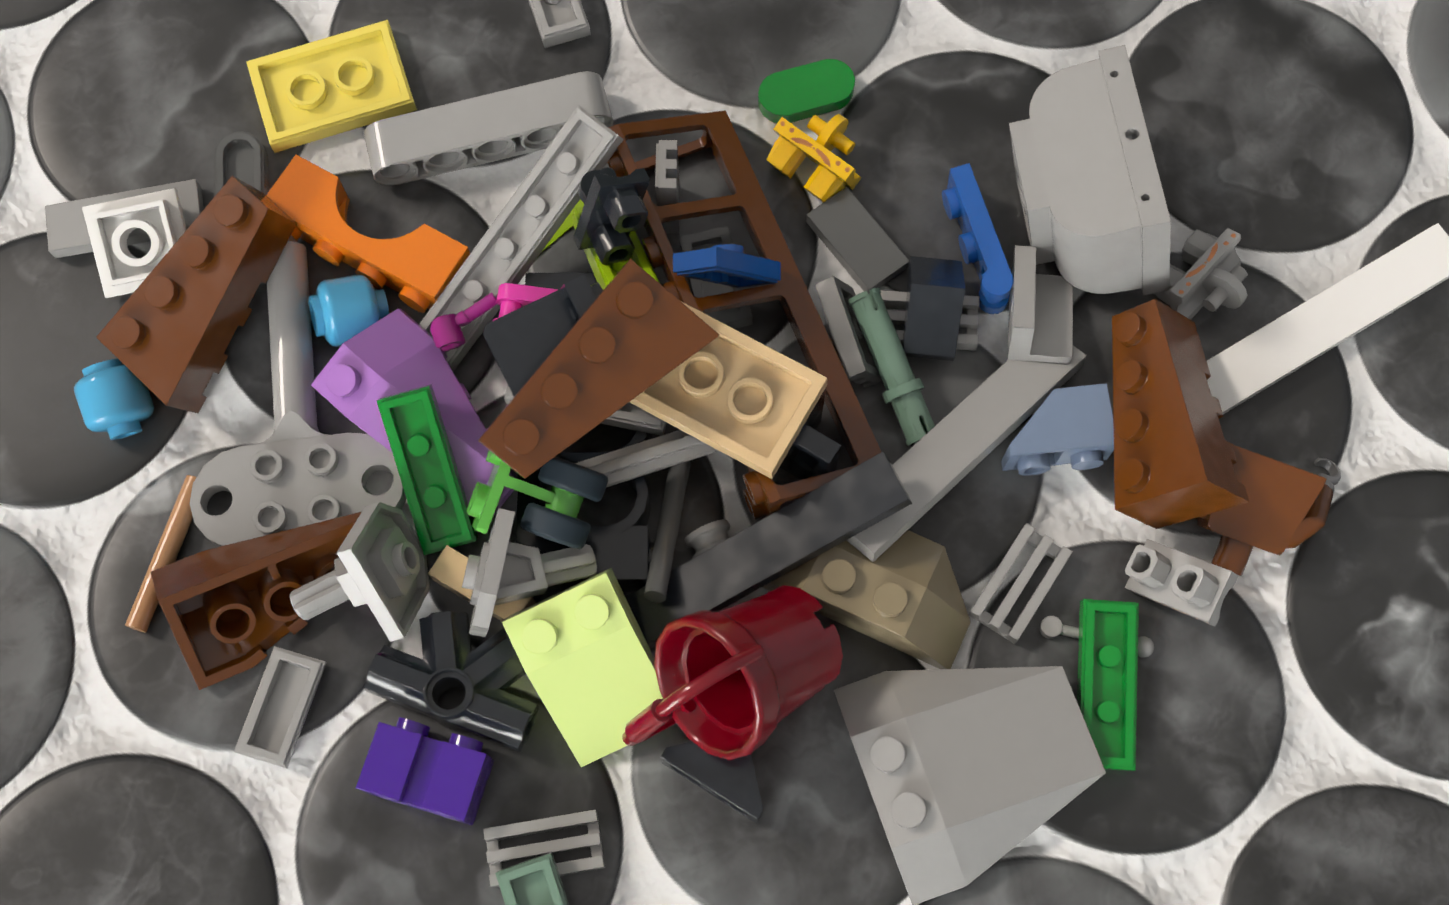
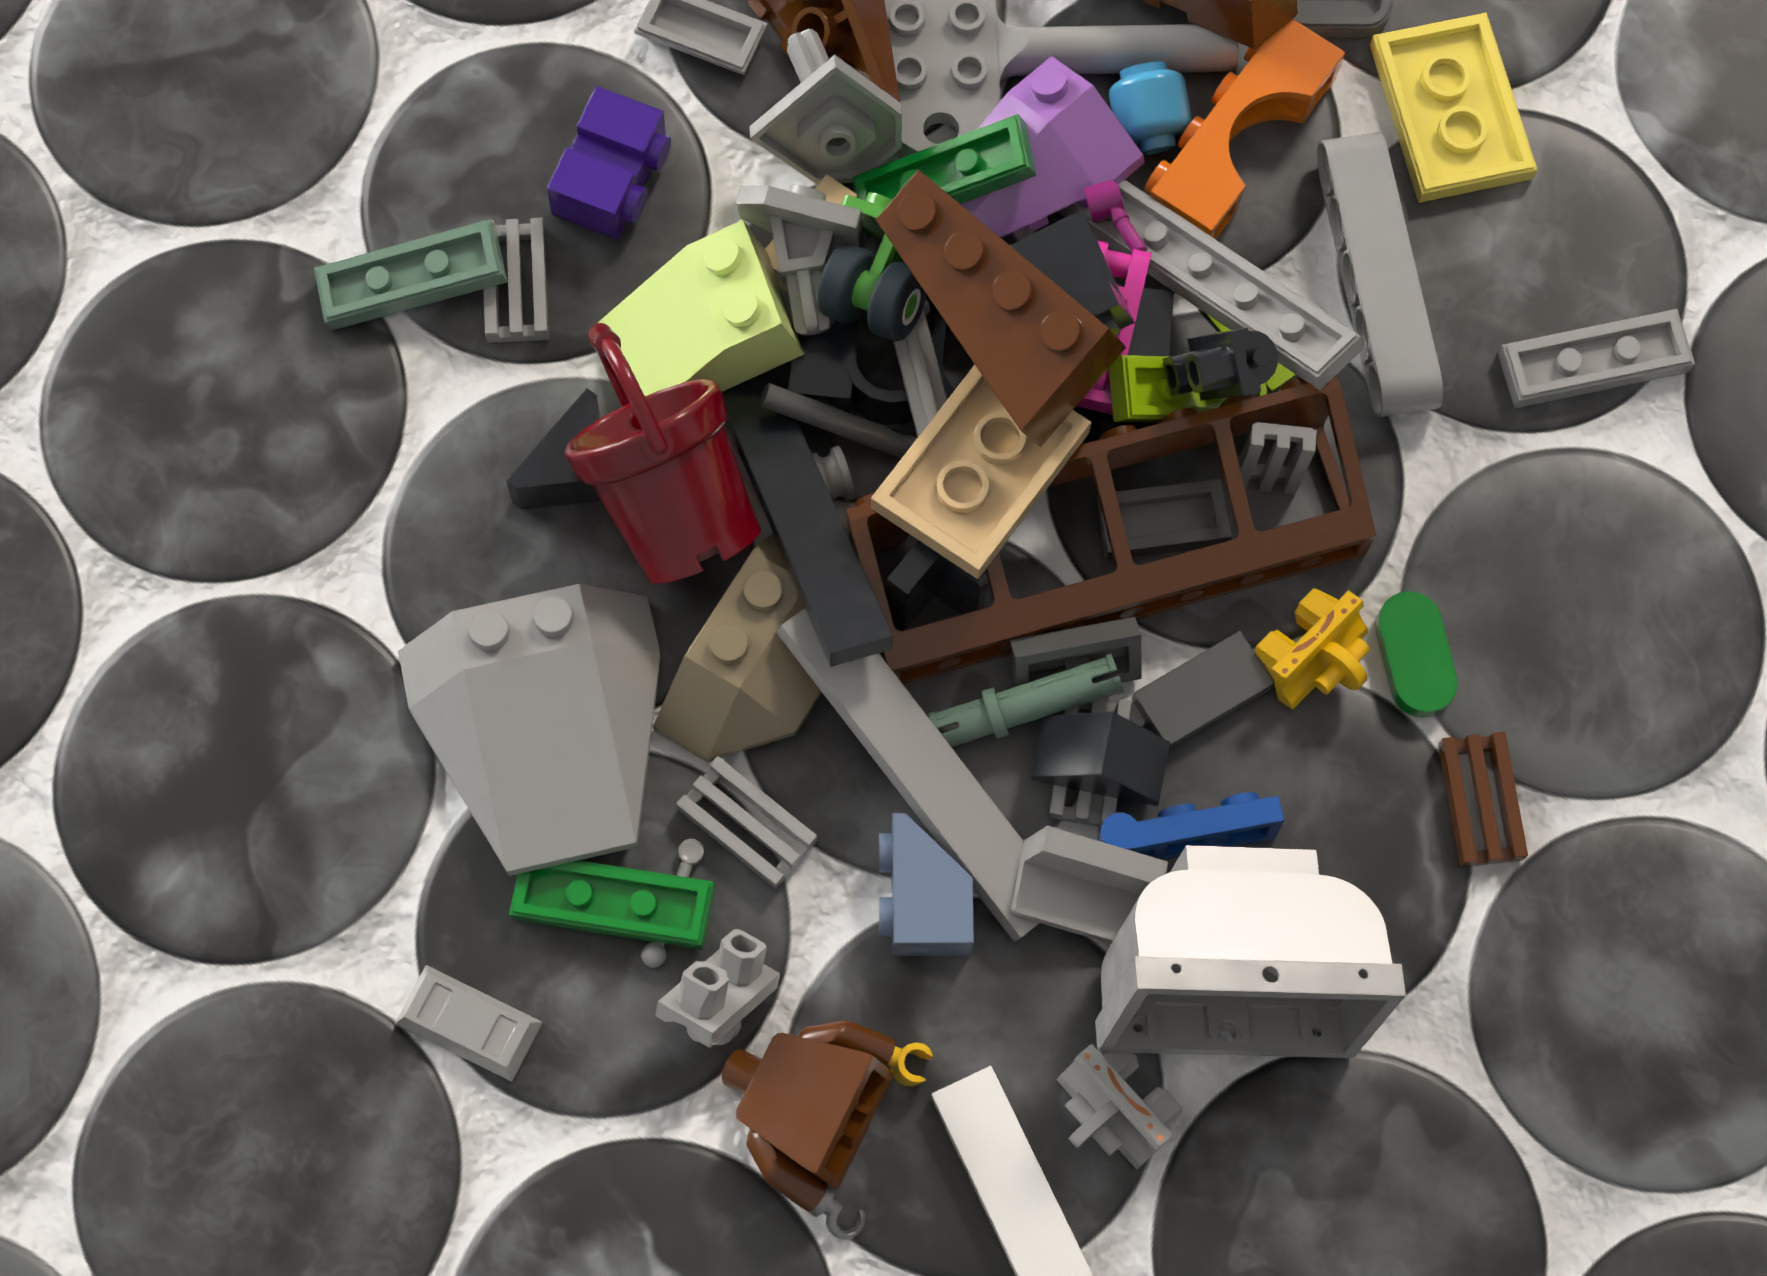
camera: 90 degrees right, 0 degrees up
black piece [364,611,539,752] -> none
blue plate [673,244,781,288] -> none
reddish brown wedge [1112,299,1250,529] -> none
none -> light grey tile [395,965,543,1082]
none -> reddish brown tile [1438,731,1528,868]

